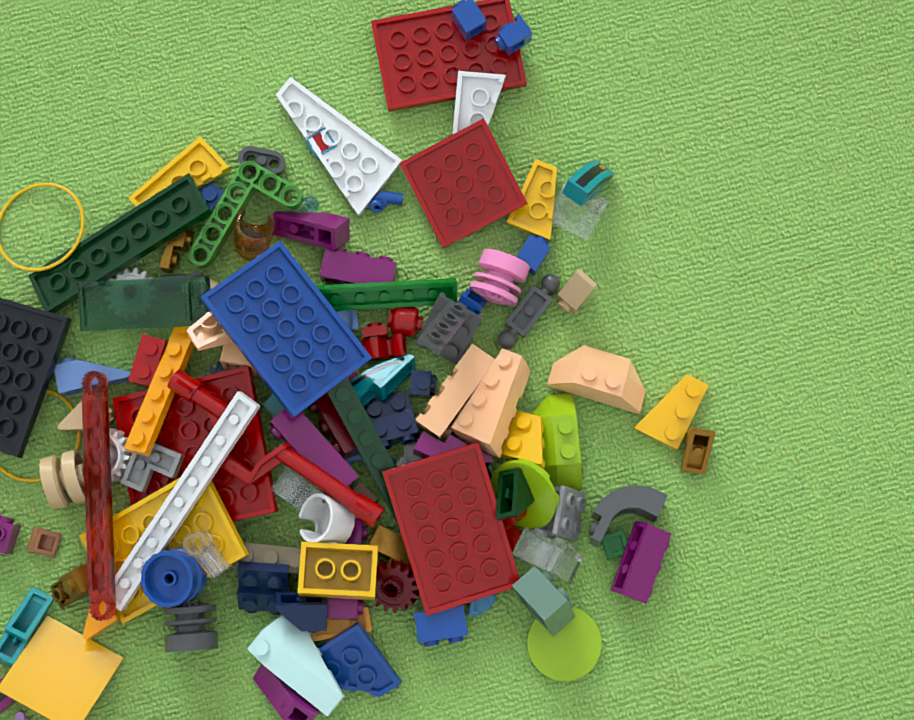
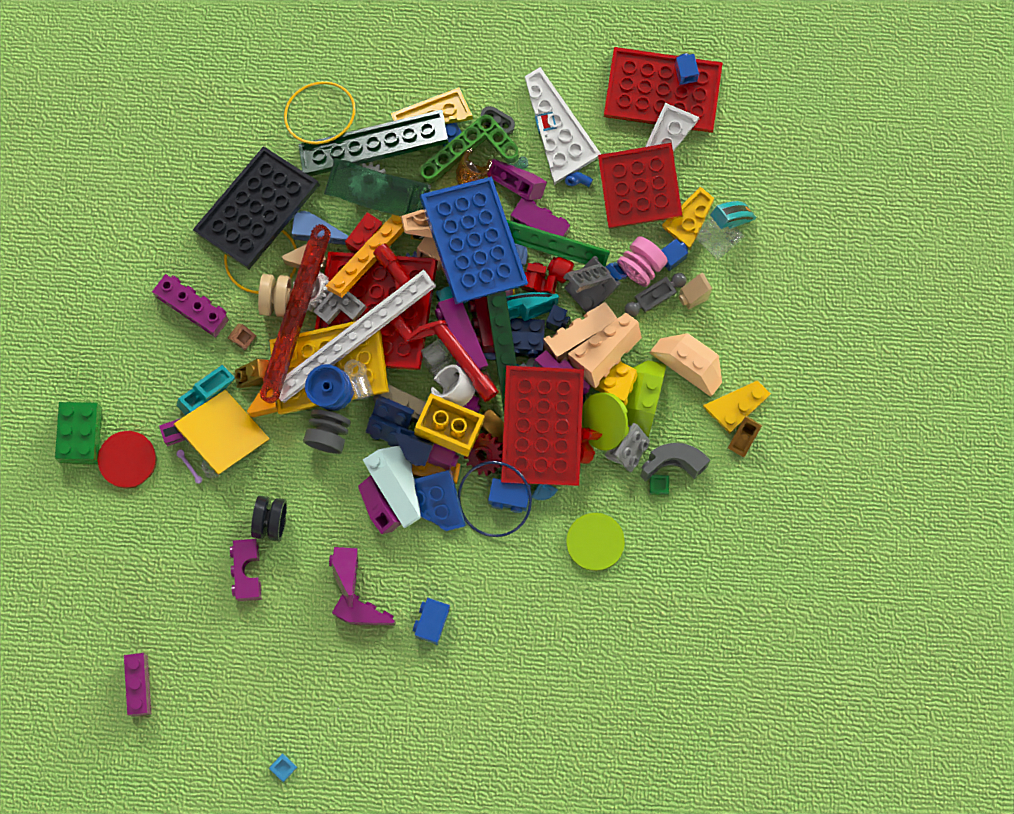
camera: 20 degrees right, 5 degrees down
pearl gold slope [159,228,194,274] -> none
blue brick [494,14,532,56] -> none
dark green slope [495,468,535,521] -> none
clear brick [512,527,583,584] -> none
sand green brick [512,566,575,637] -> none
magenta brick [610,521,671,604] -> none
none -> dark blue piece [458,461,532,537]

